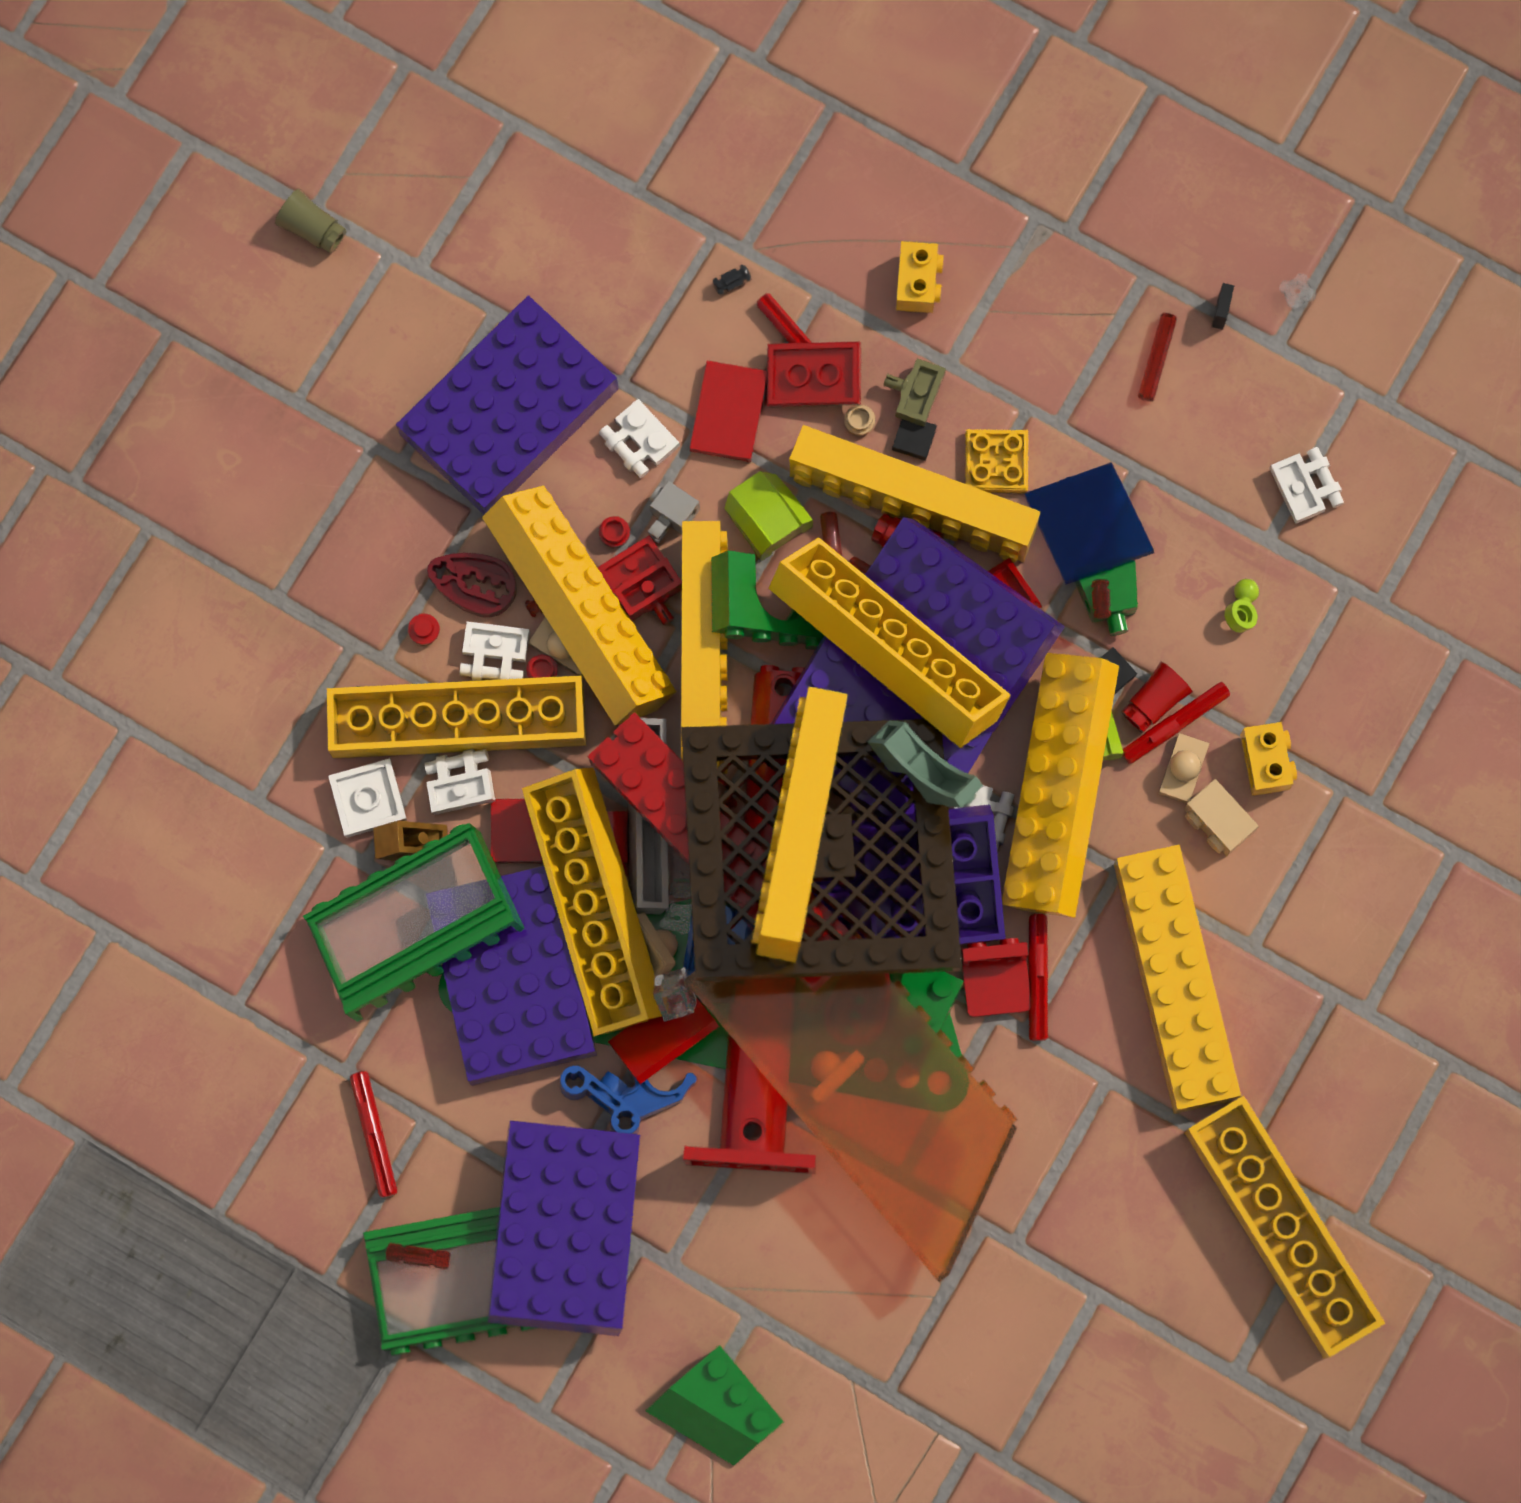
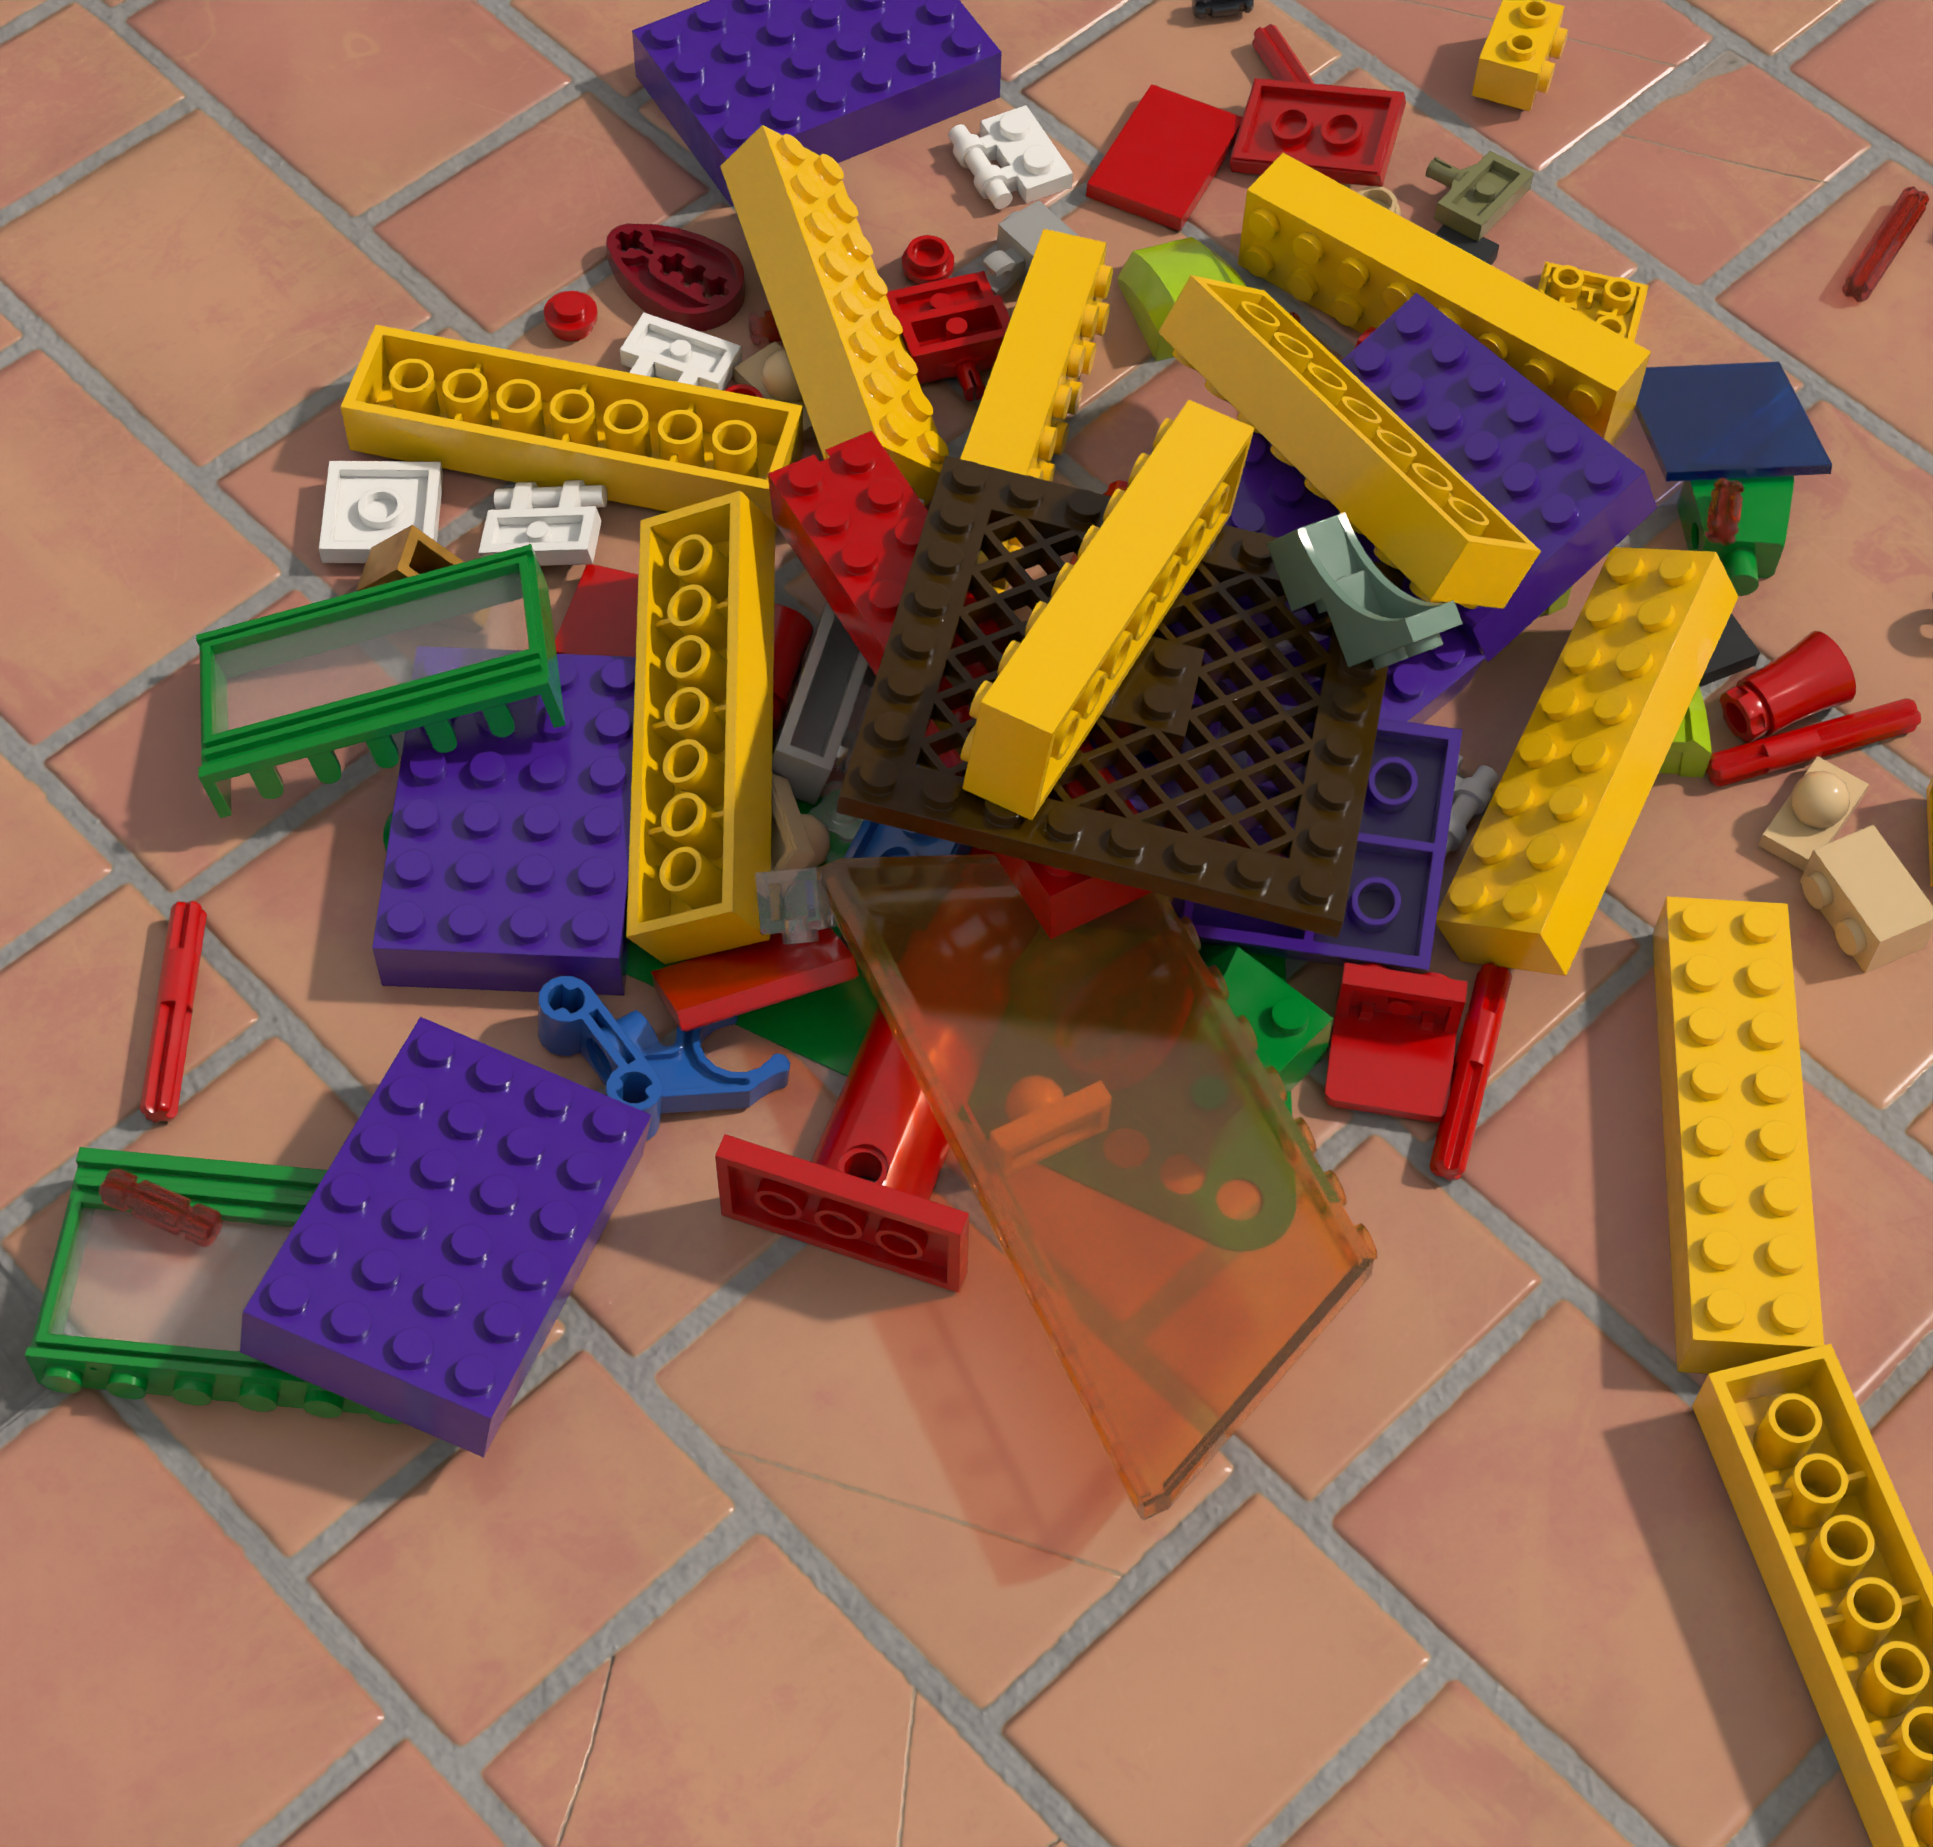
camera: 10 degrees right, 20 degrees down
green wedge [646,1345,784,1466] -> none
green arch [711,550,824,650] -> none

